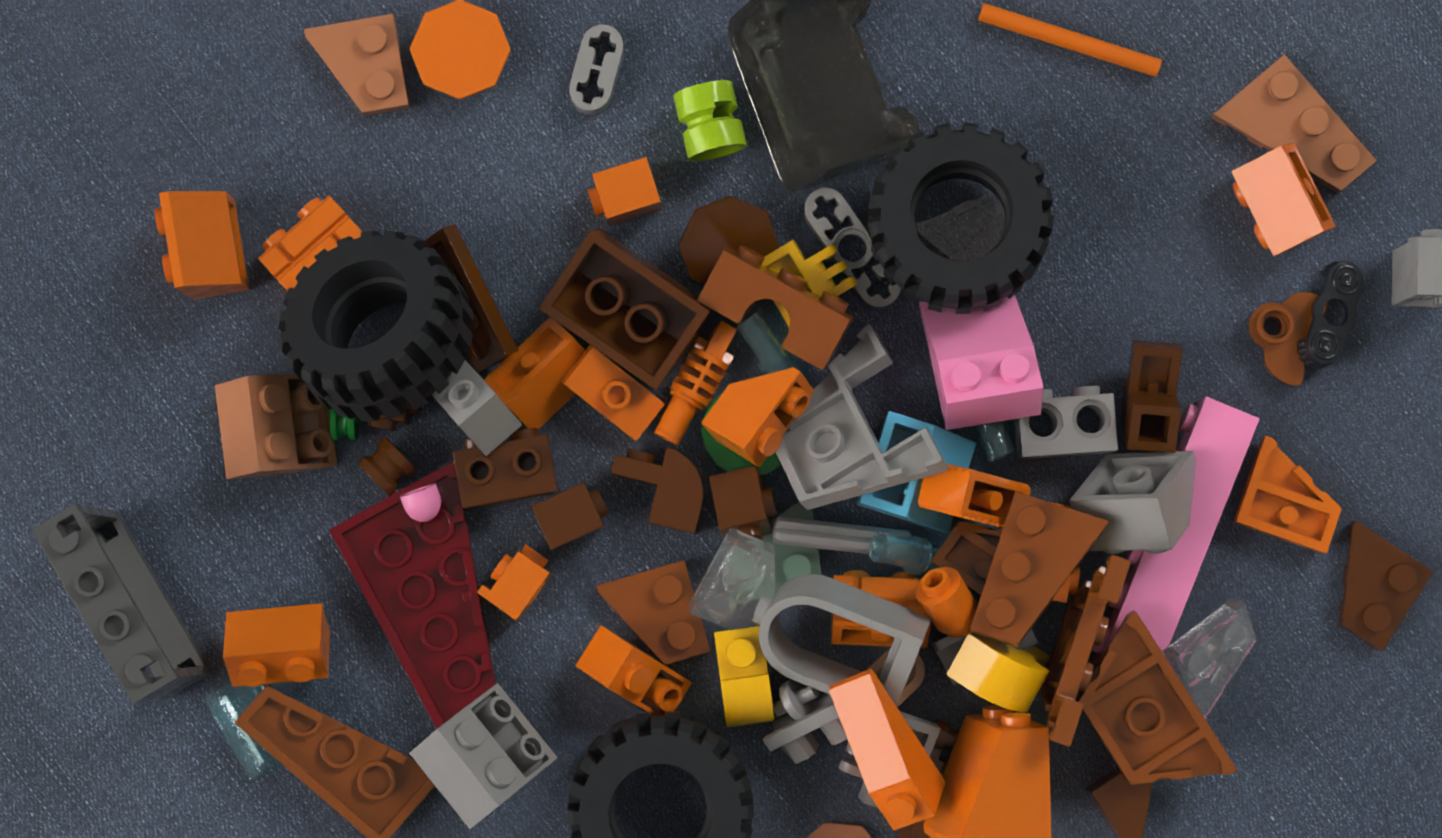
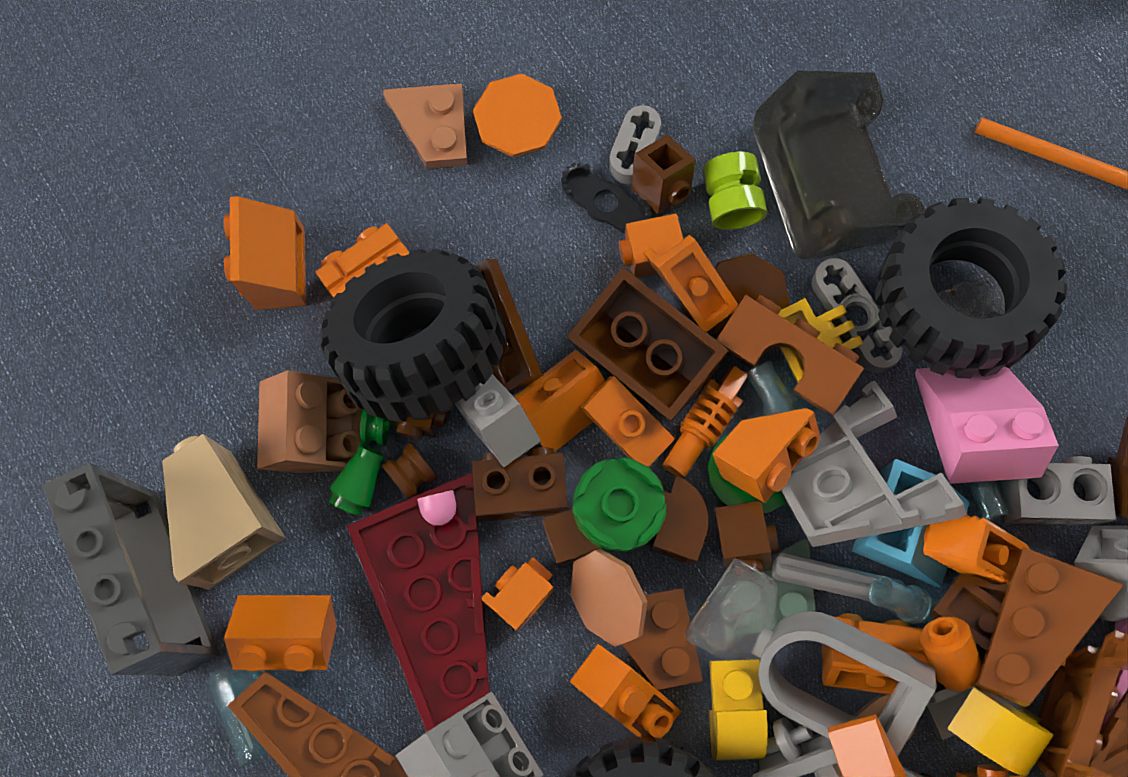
camera: 10 degrees right, 10 degrees down
none -> tan slope [162,434,286,590]
none -> green cone [328,444,384,515]
none -> black piece [561,162,652,234]
none -> nougat piece [570,548,647,647]
none -> green tile [572,458,666,552]
none -> reddish brown brick [631,134,696,214]
none -> orange panel [643,235,739,332]

